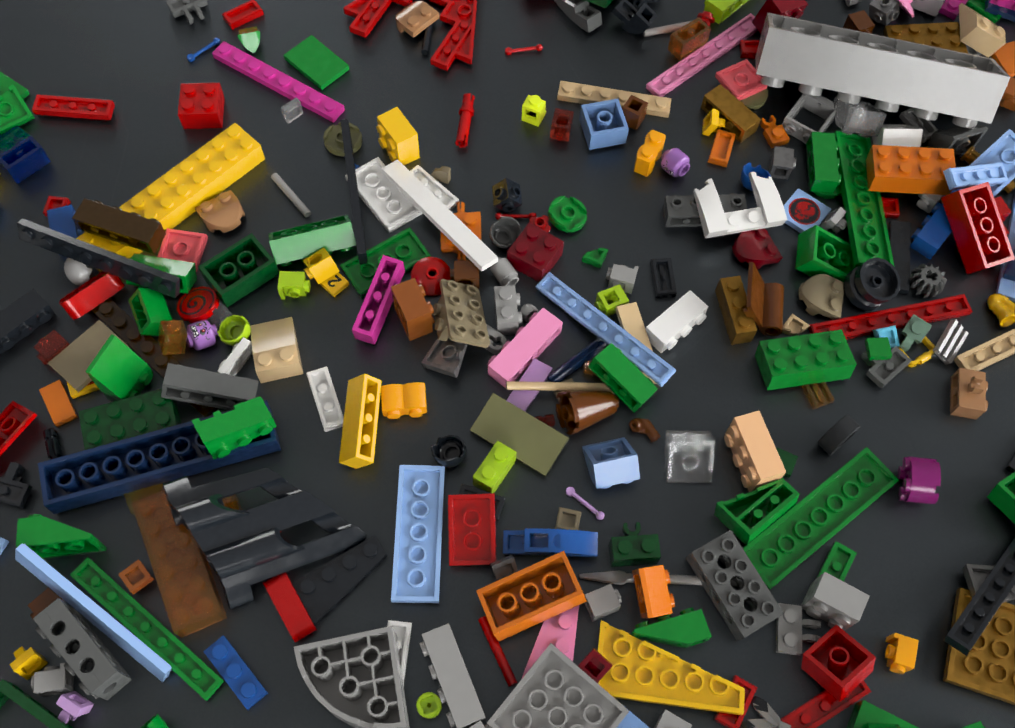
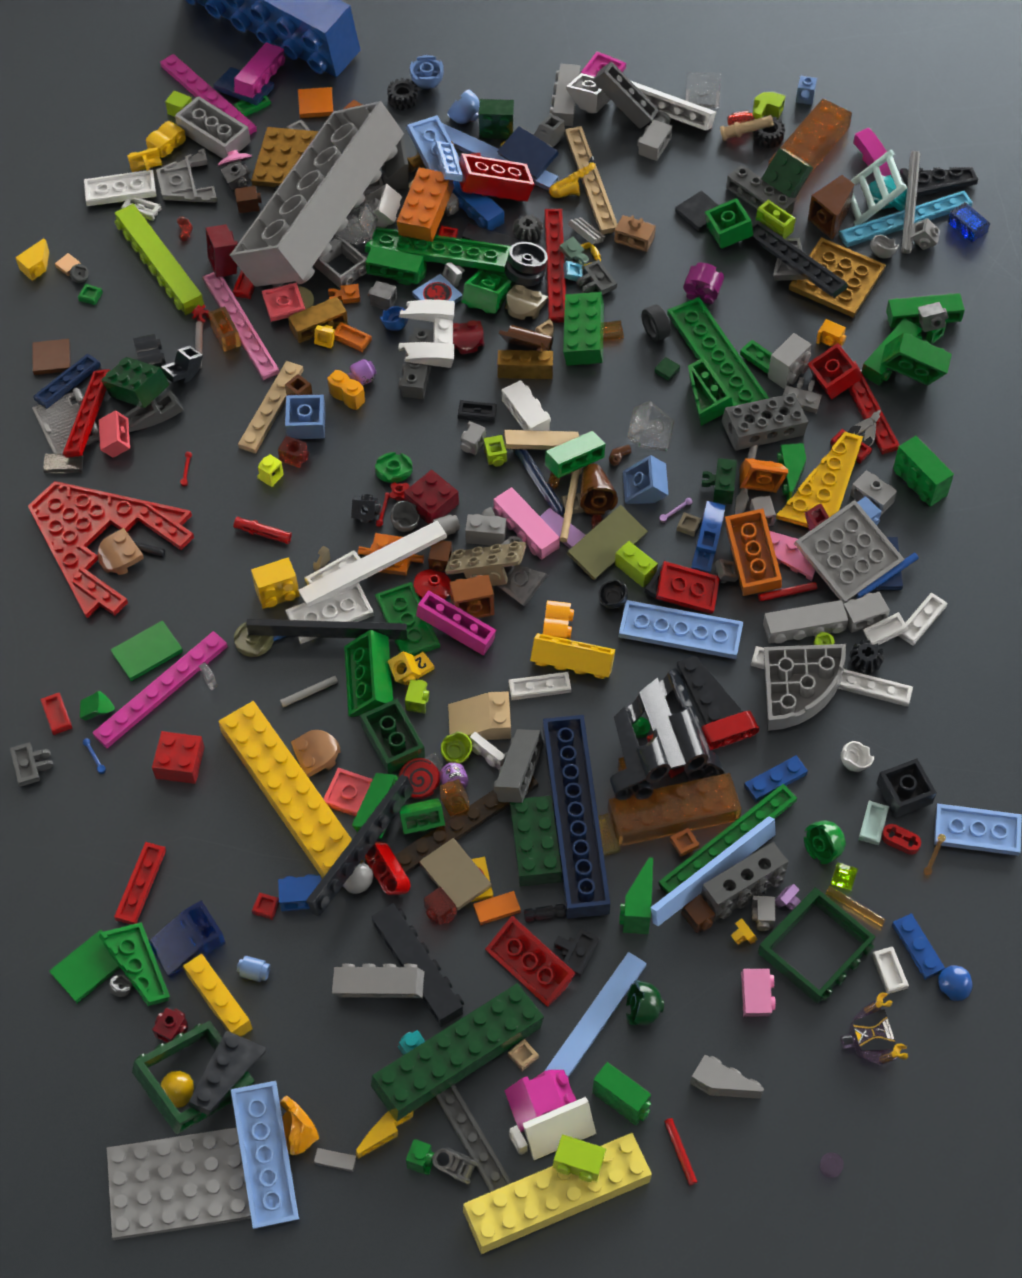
camera: 75 degrees left, 5 degrees down
dark brown brick [72,198,166,254] -> none
green slope [85,334,154,402] -> none
green wedge [191,396,277,459] -> none
light blue tile [535,272,676,387] -> none
green tile [582,248,608,268] -> none
light nougat brick [724,411,786,492] -> none
green tile [865,337,892,360] -> none
tan slope [959,3,1006,58] -> none

